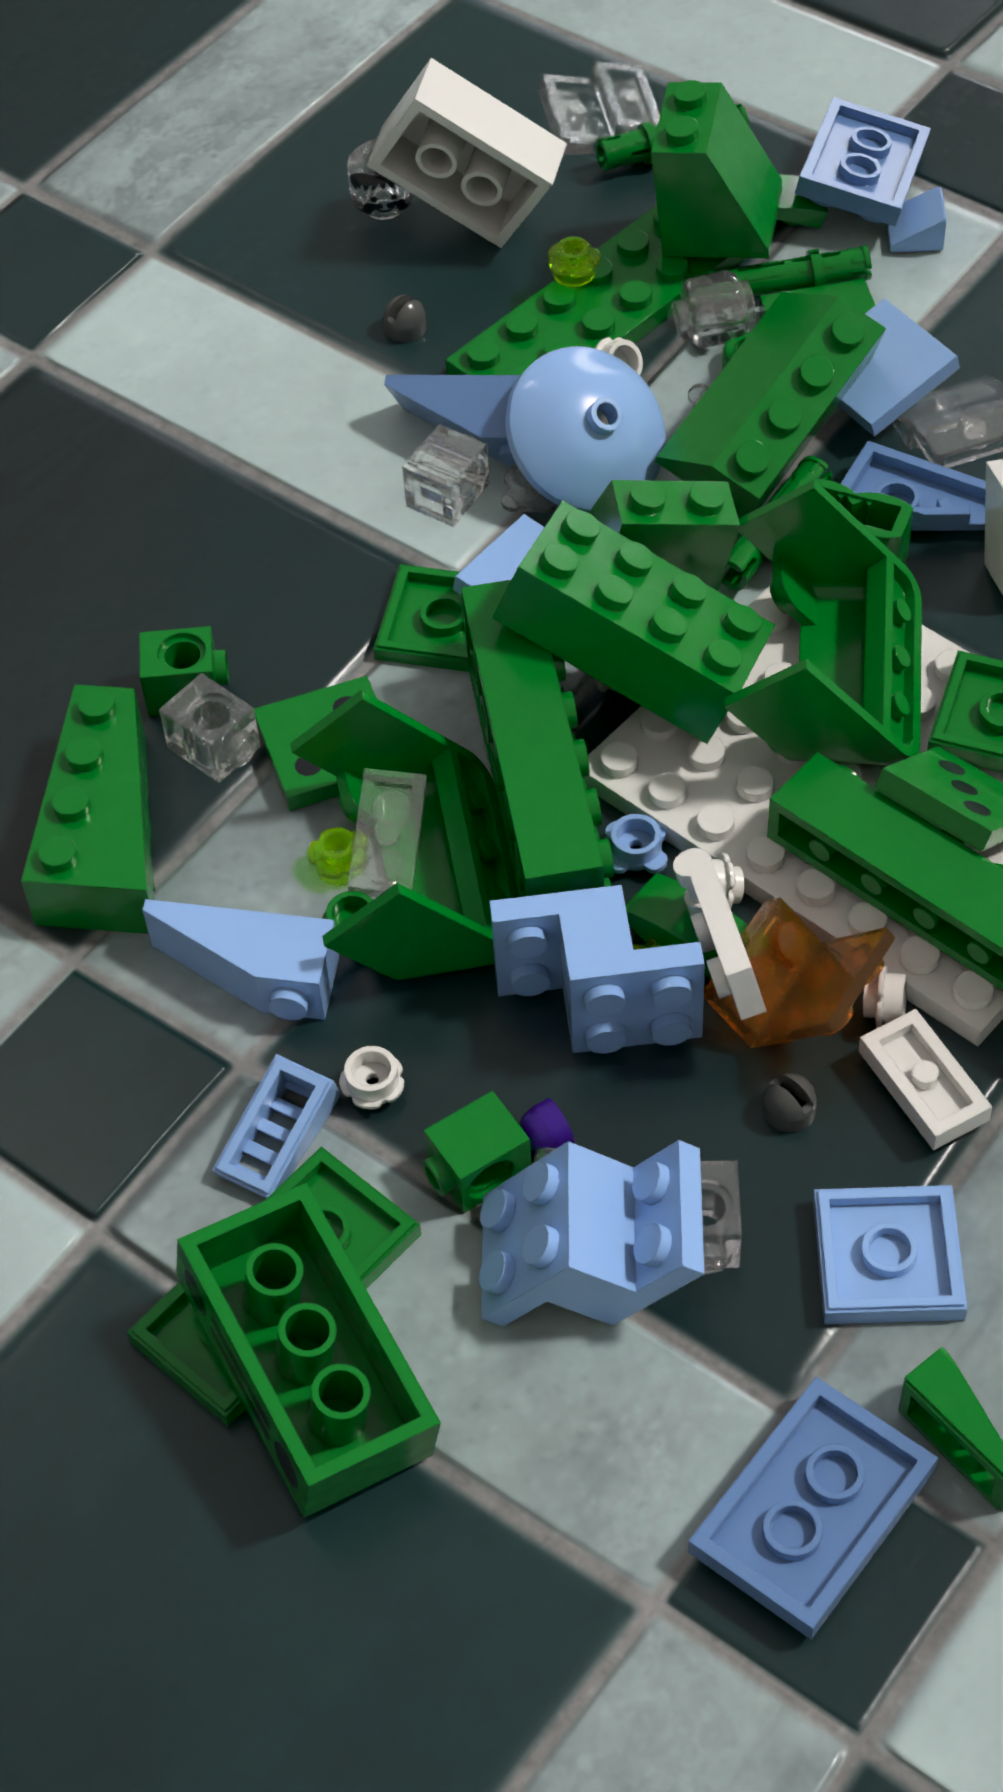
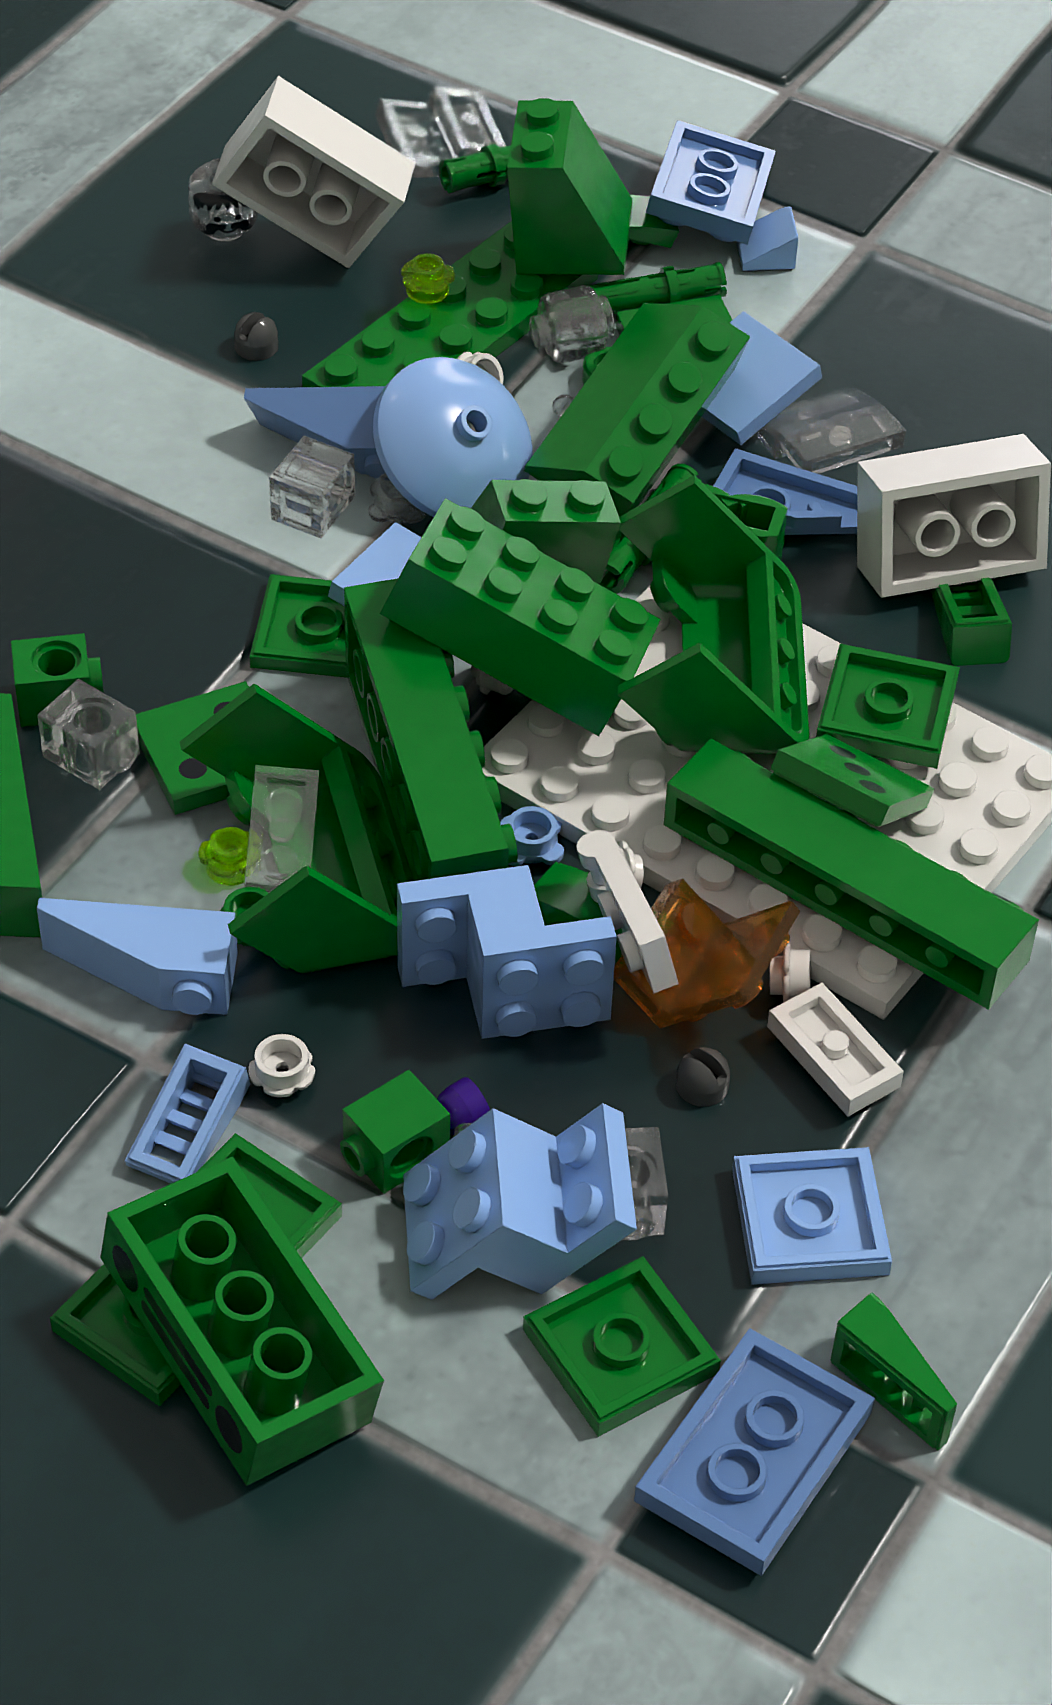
camera: 10 degrees left, 5 degrees down
none -> green tile [523,1256,721,1437]

